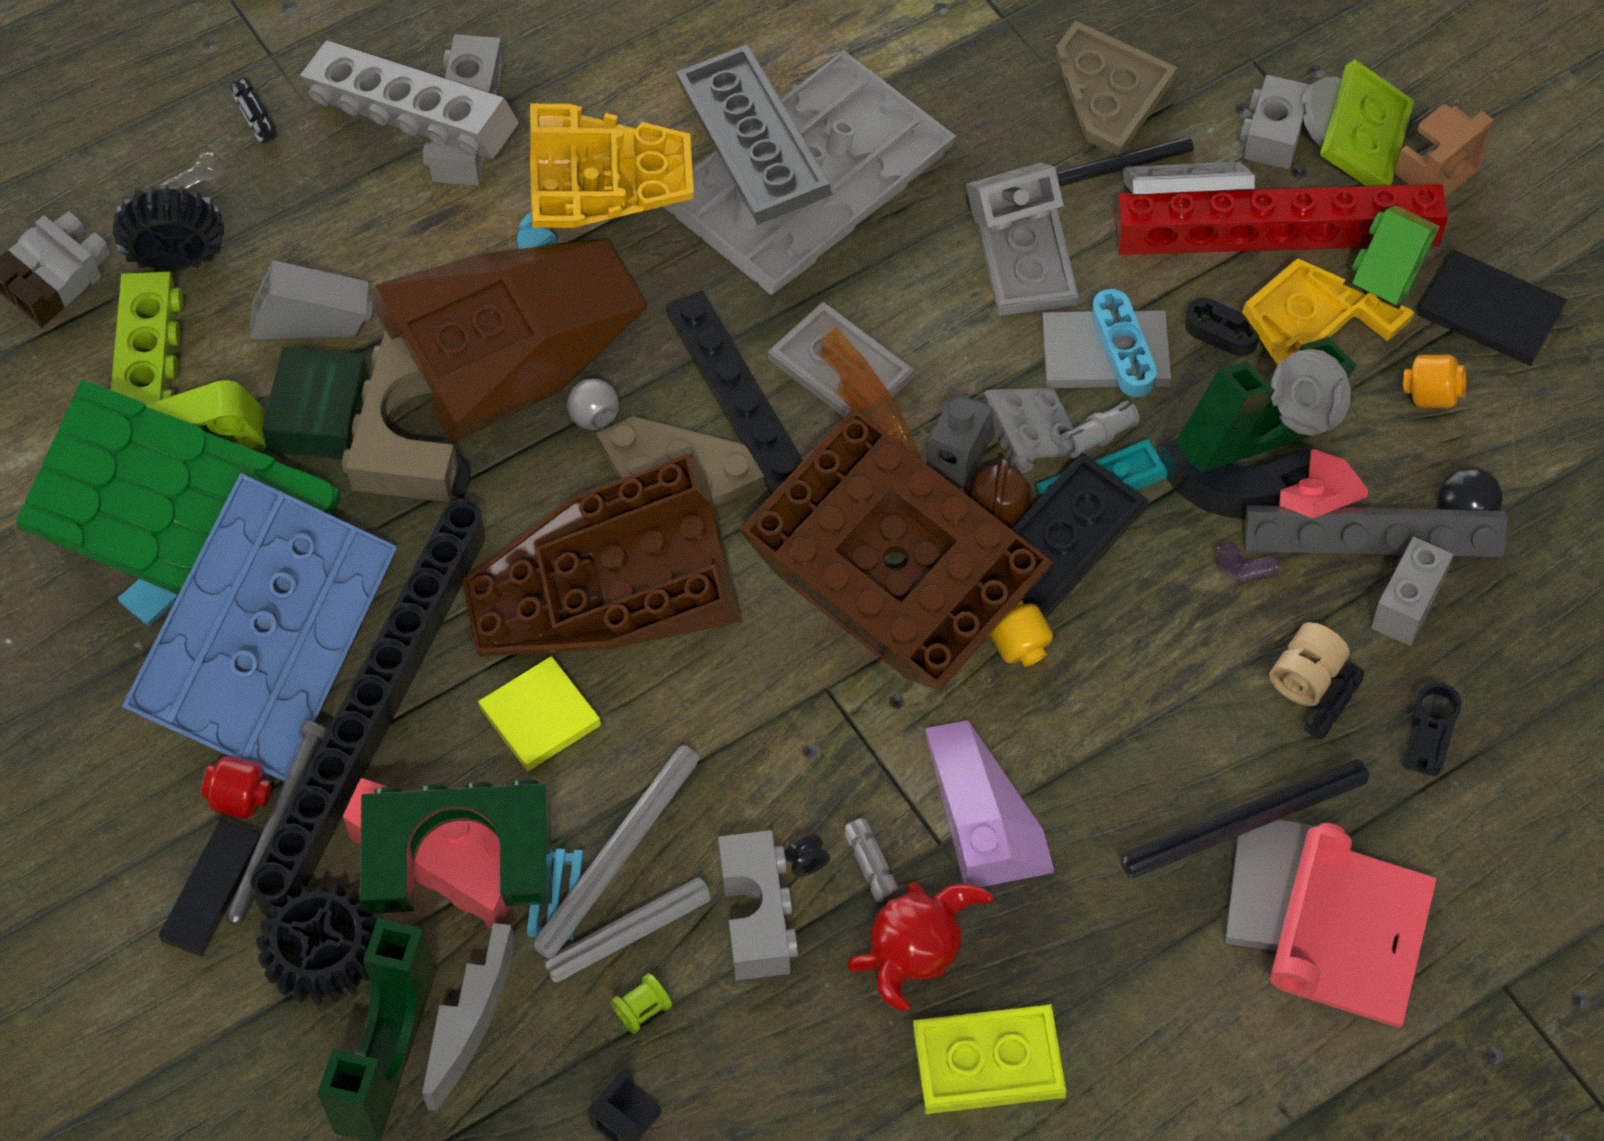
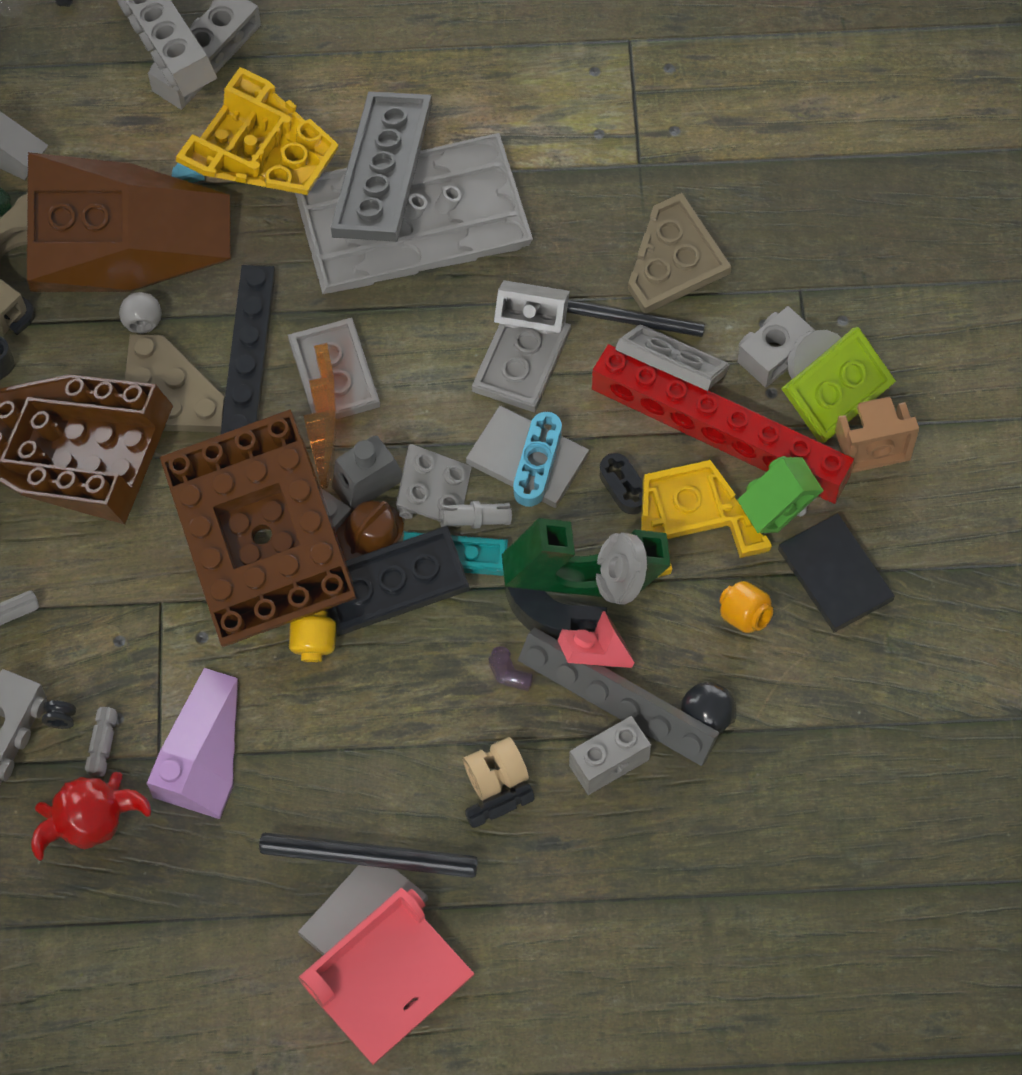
camera: 30 degrees right, 5 degrees up
neon yellow tile [913,1004,1066,1114] -> none
black piece [1401,682,1461,776] -> none

